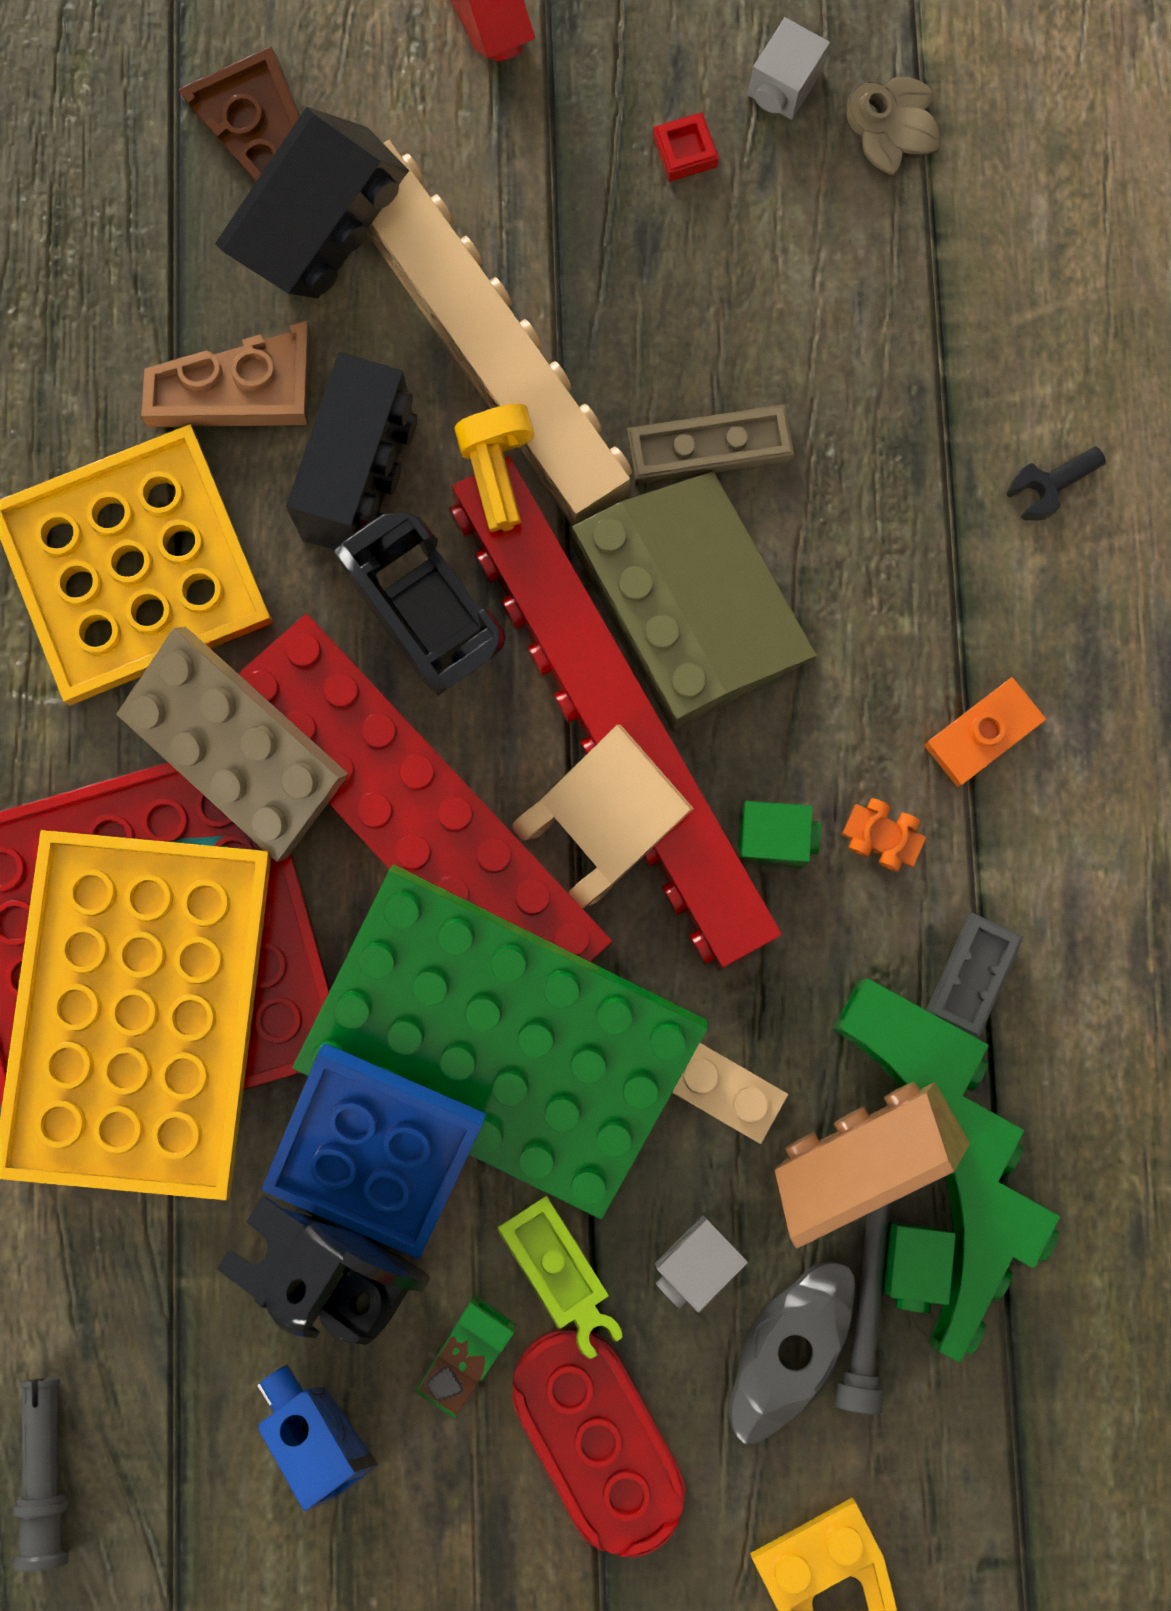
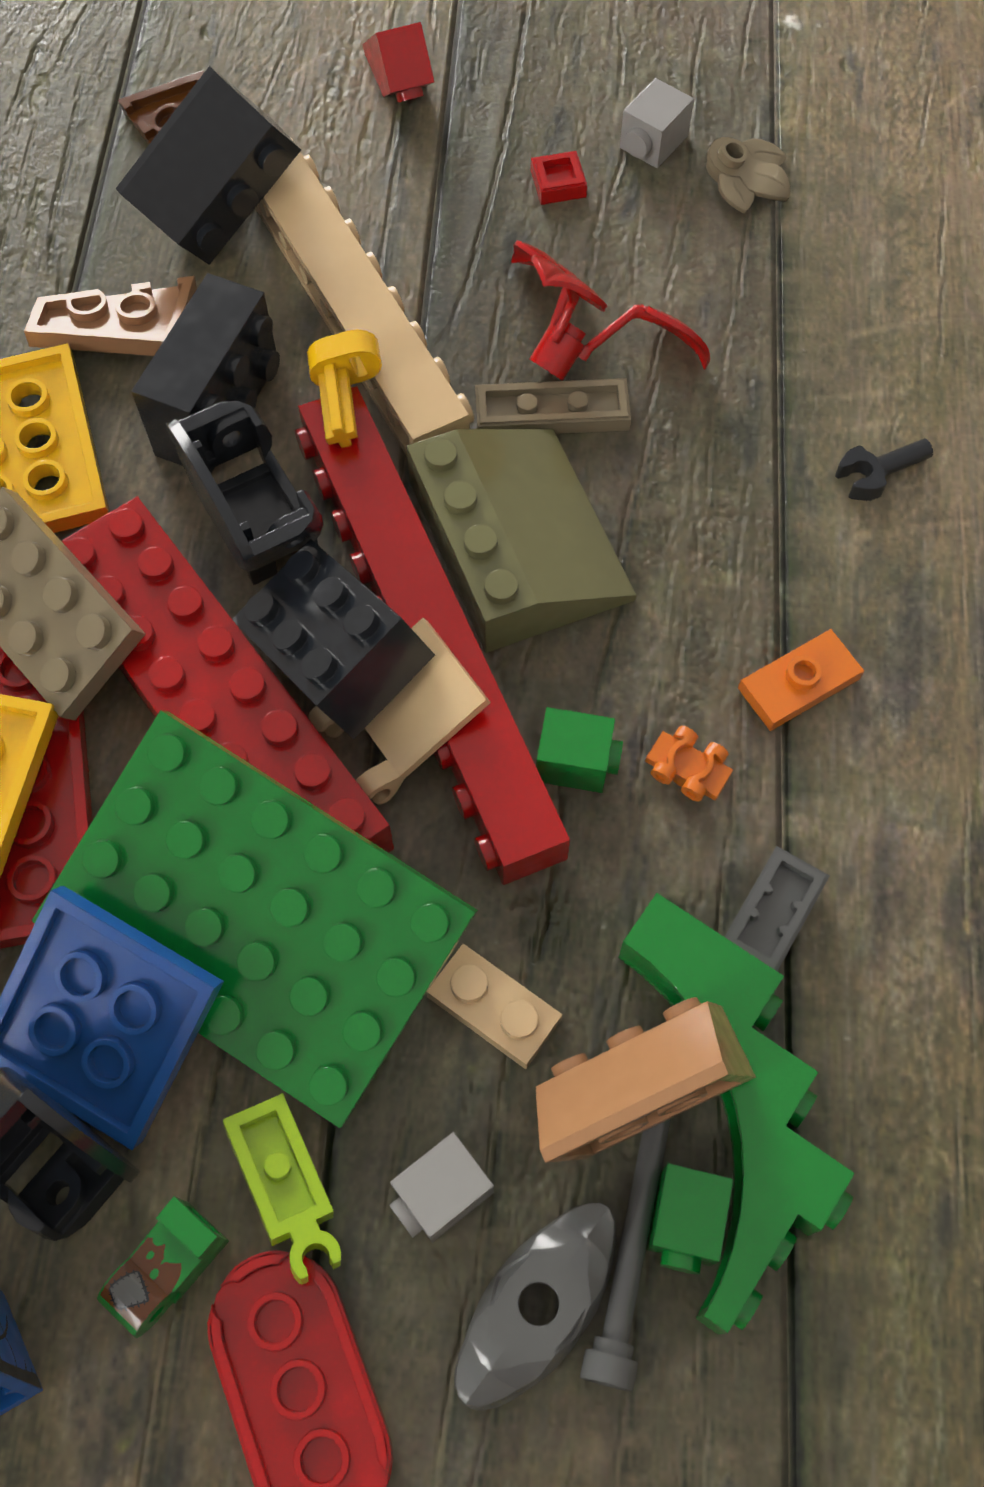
camera: 10 degrees right, 15 degrees down
none -> black brick [232,539,435,739]
none -> red plant [511,240,710,381]

